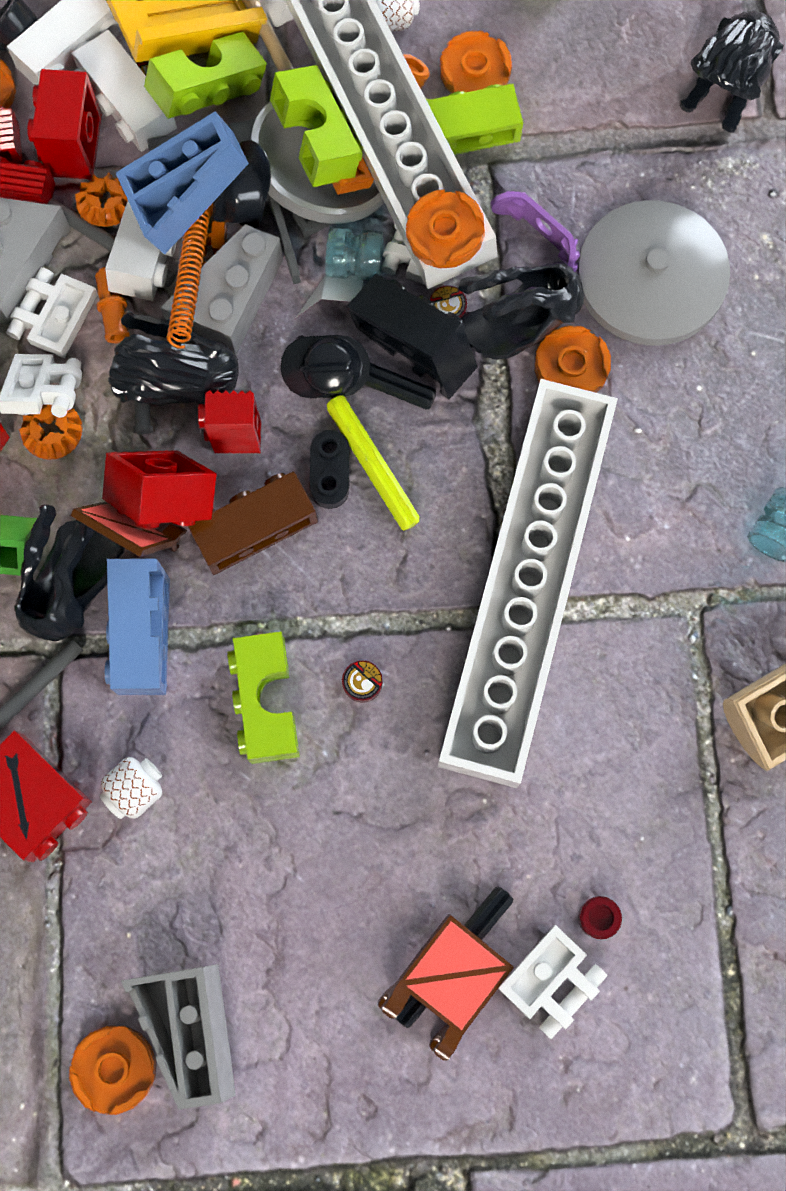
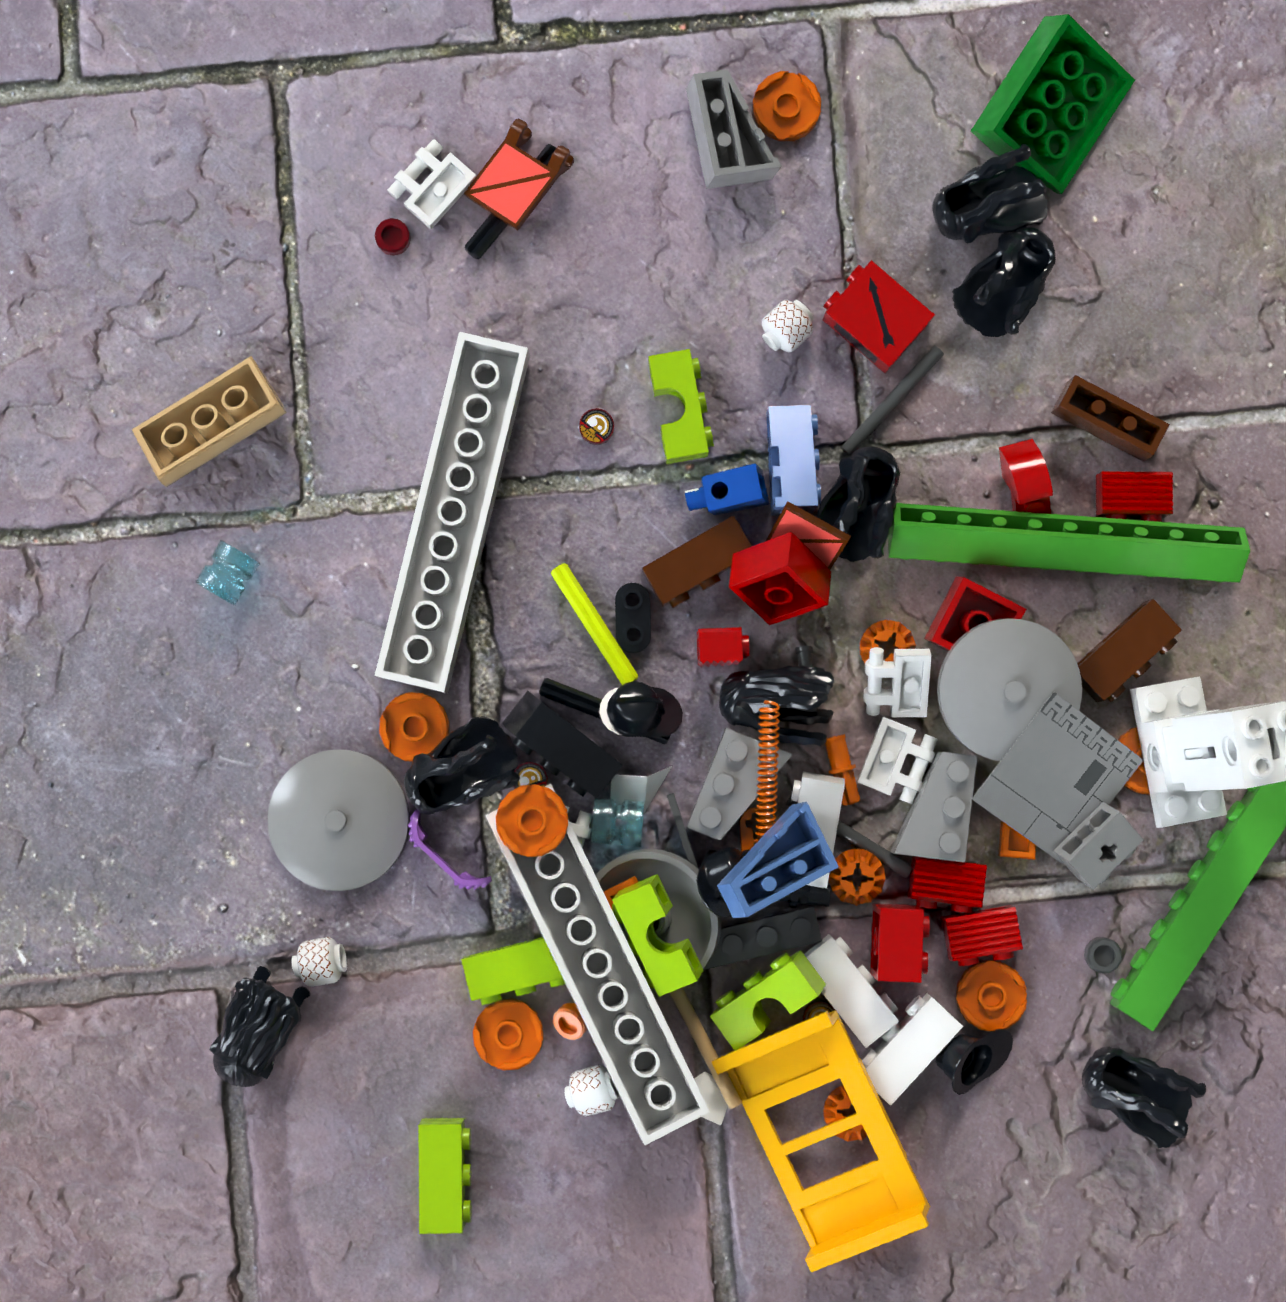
camera: 175 degrees right, 10 degrees up
none -> white head [292,937,347,987]
none -> blue torso [685,463,770,515]

